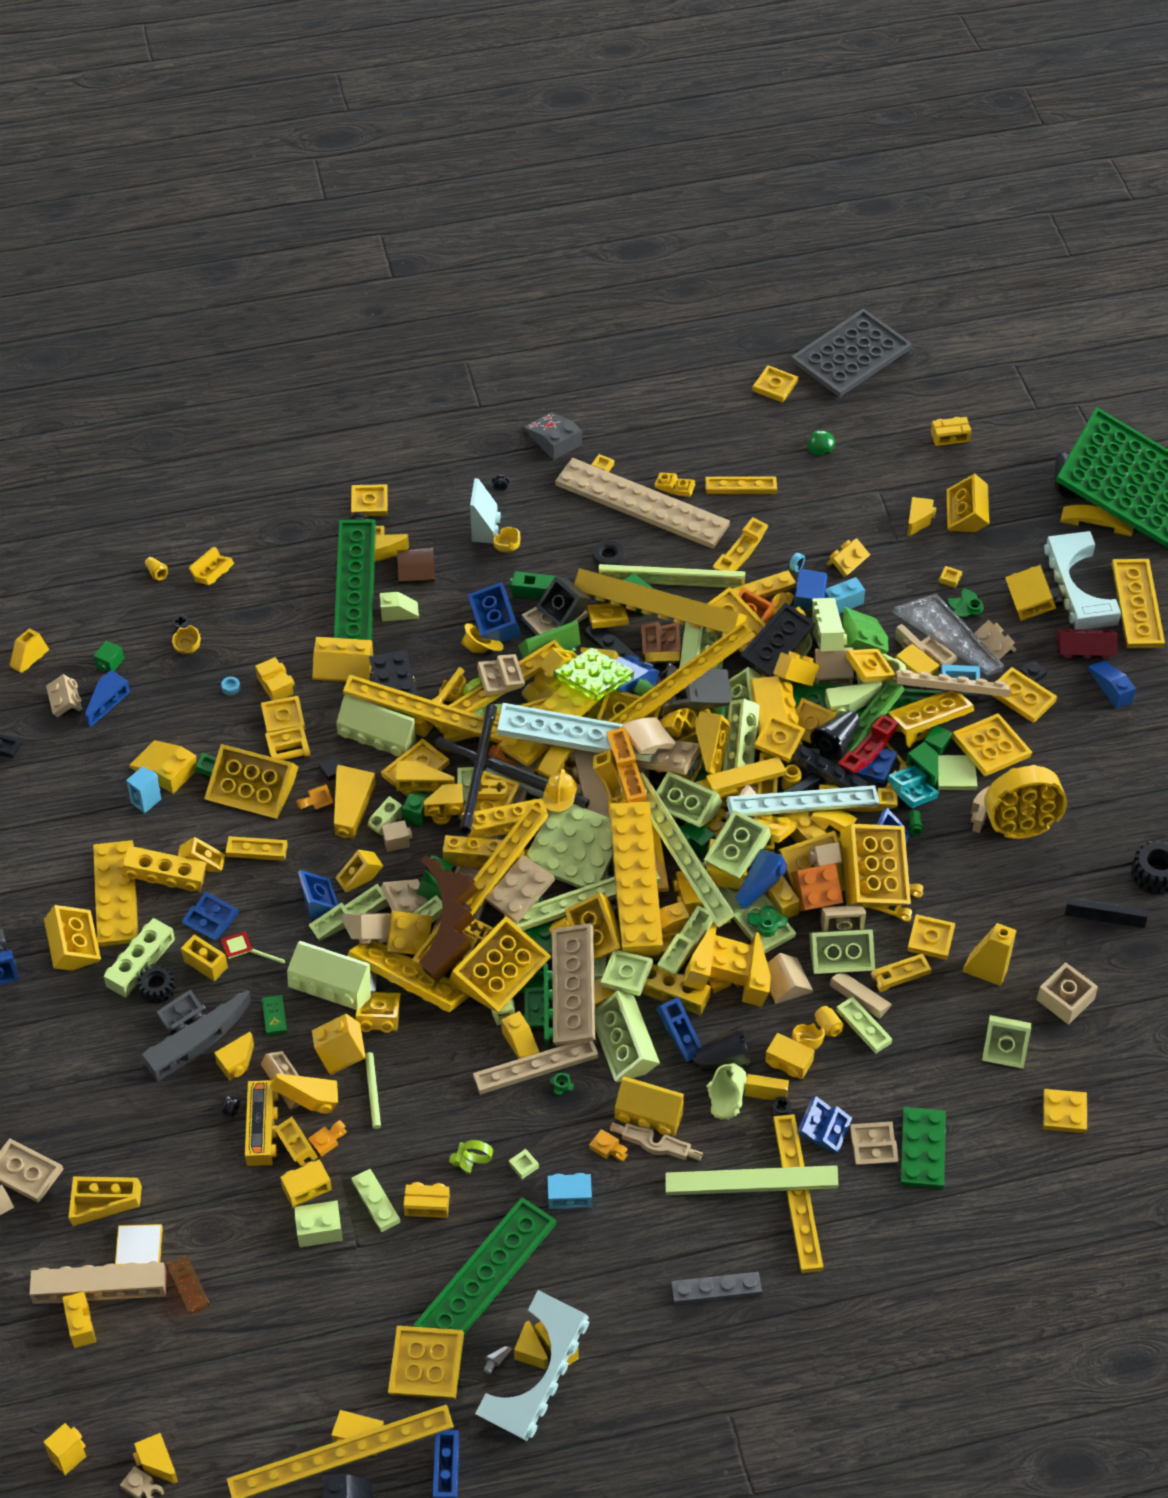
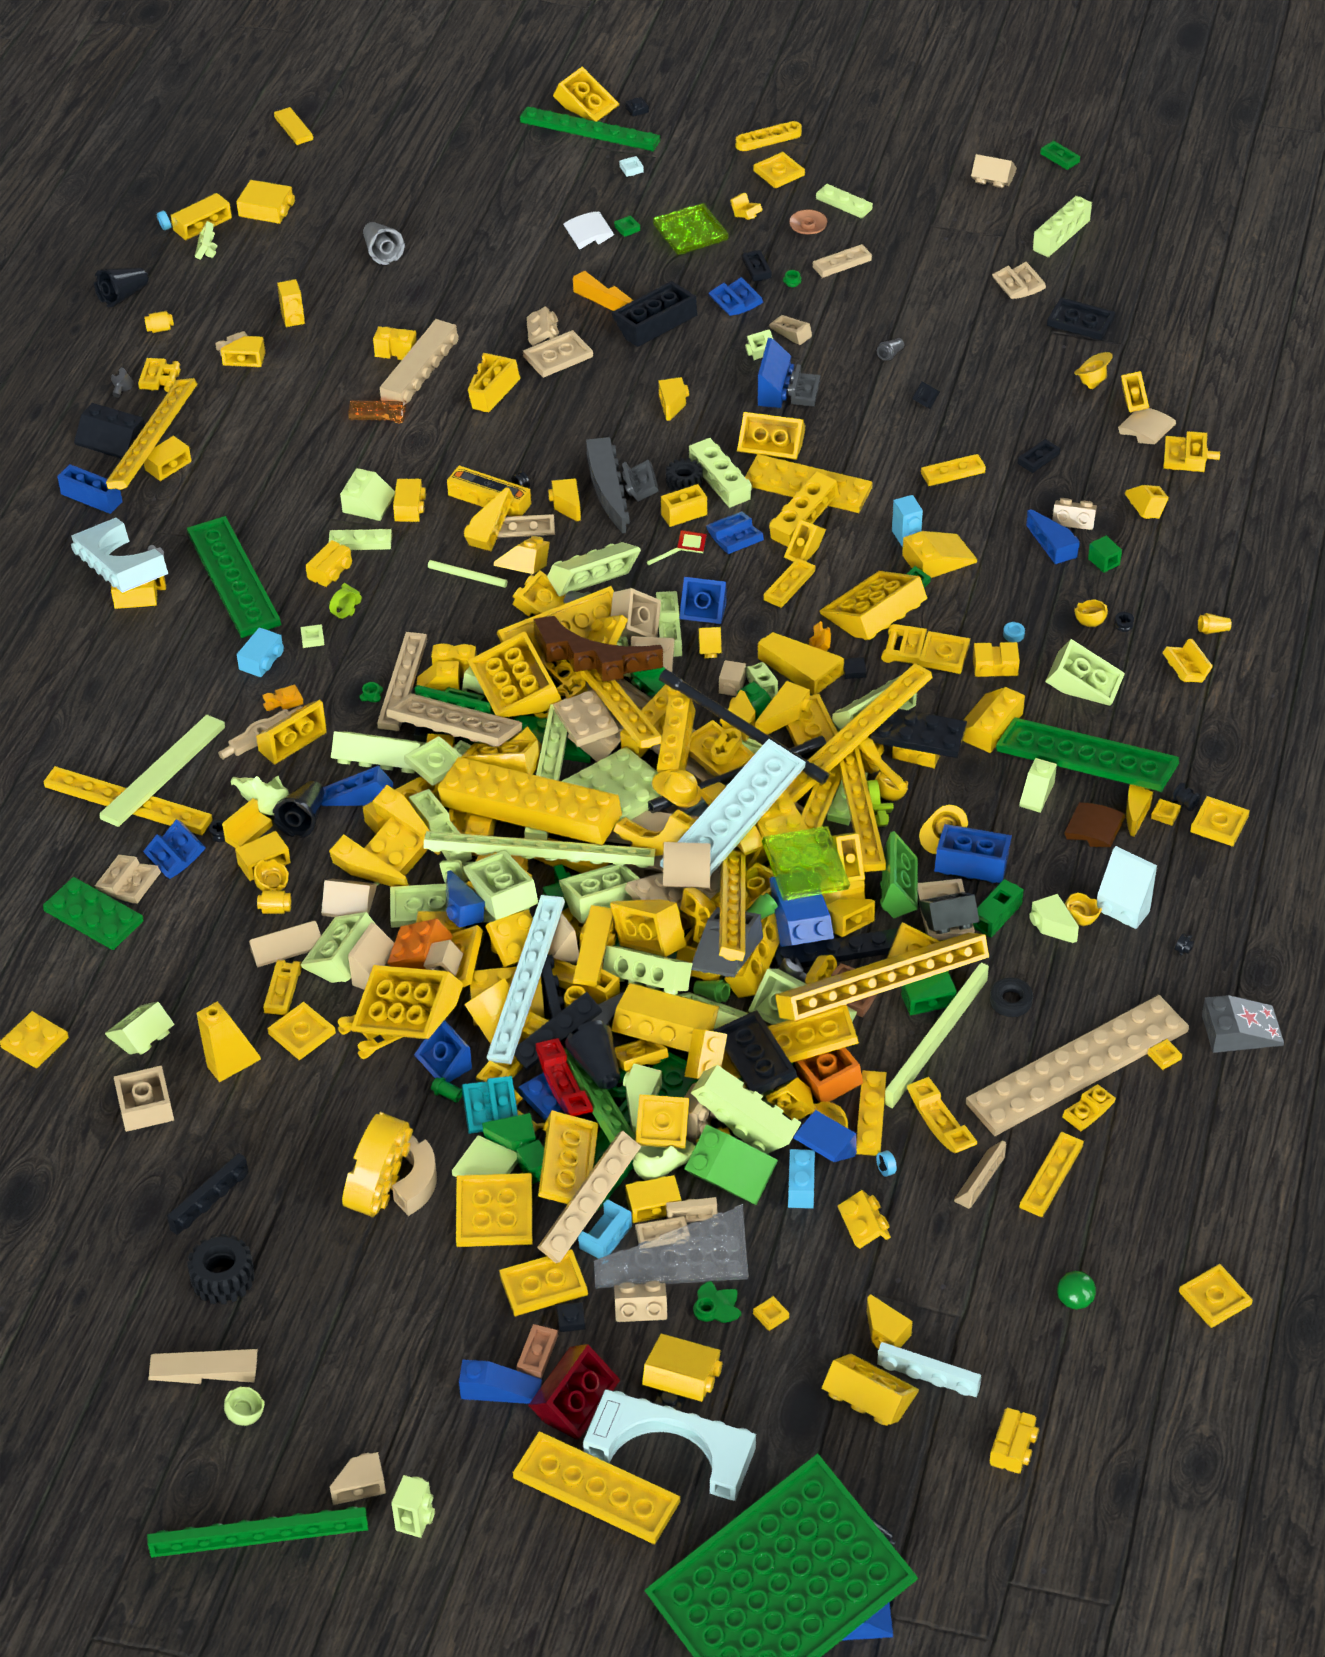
camera: 120 degrees right, 5 degrees down
white tile [115,1224,163,1265] -> none
green tile [262,995,287,1036] -> none
yellow hinge [274,1117,318,1166] -> none
light orange plate [308,1120,347,1157] -> none
yellow plate [388,1326,464,1399] -> none
tan slope [477,654,525,696] -> none
light orange slope [606,727,647,803] -> none
flat silver plate [671,1272,762,1305] -> none
green plate [748,906,788,937] -> none
yellow plate [754,714,806,763] -> none
dark grey plate [791,308,912,398] -> none
yellowish green plate [836,996,892,1054] -> none
none -> yellow brick [431,644,477,678]
none -> nougat plate [516,1324,558,1378]
none -> yellow slope [658,377,689,421]
none -> light aqua plate [877,1342,981,1397]
none -> yellow plate [921,454,986,486]
none -> tan slope [954,1141,1006,1209]
none -> yellowish green slope [1030,894,1079,943]
none -> yellowish green slope [1045,639,1125,706]

